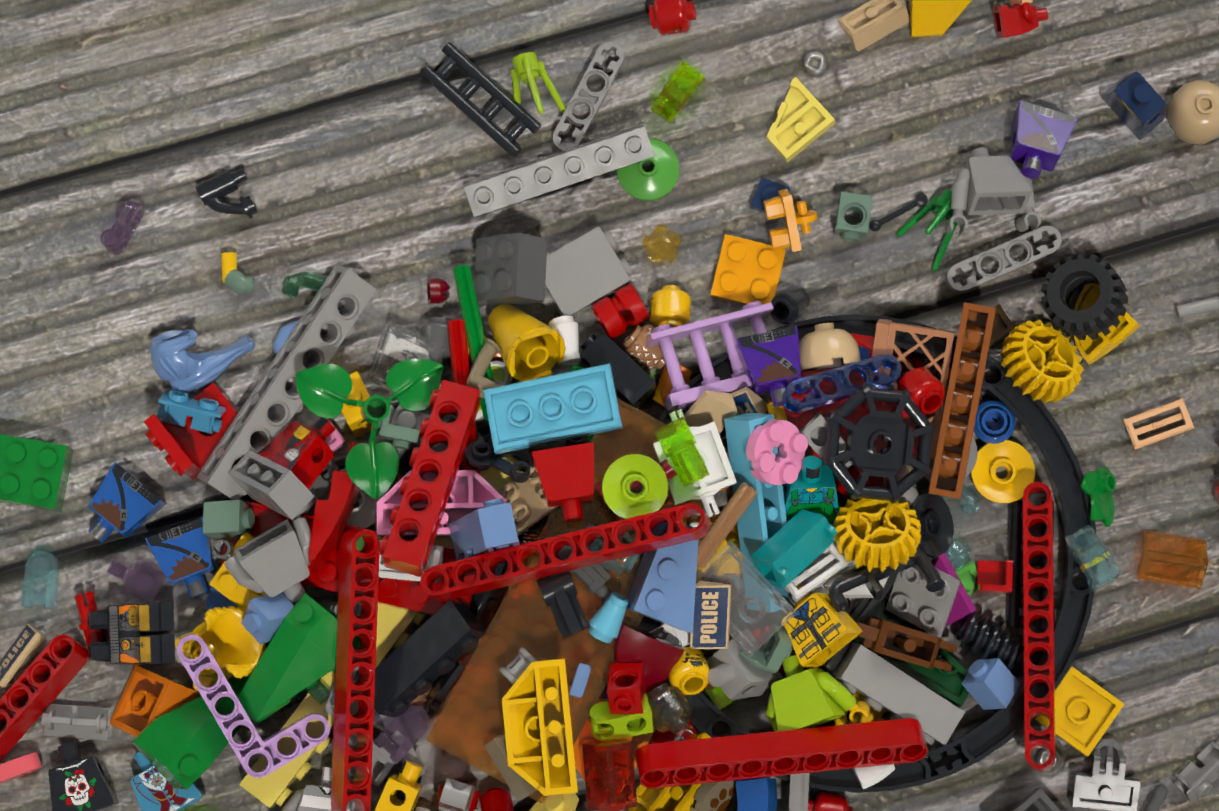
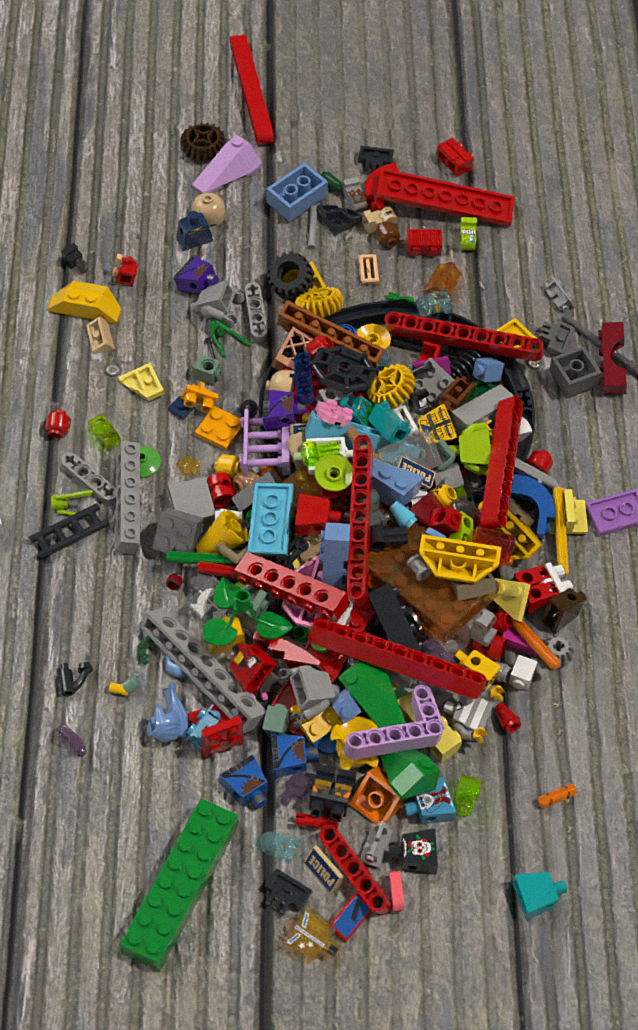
camera: 75 degrees left, 25 degrees down
light grey brick [228,450,314,520] -> none

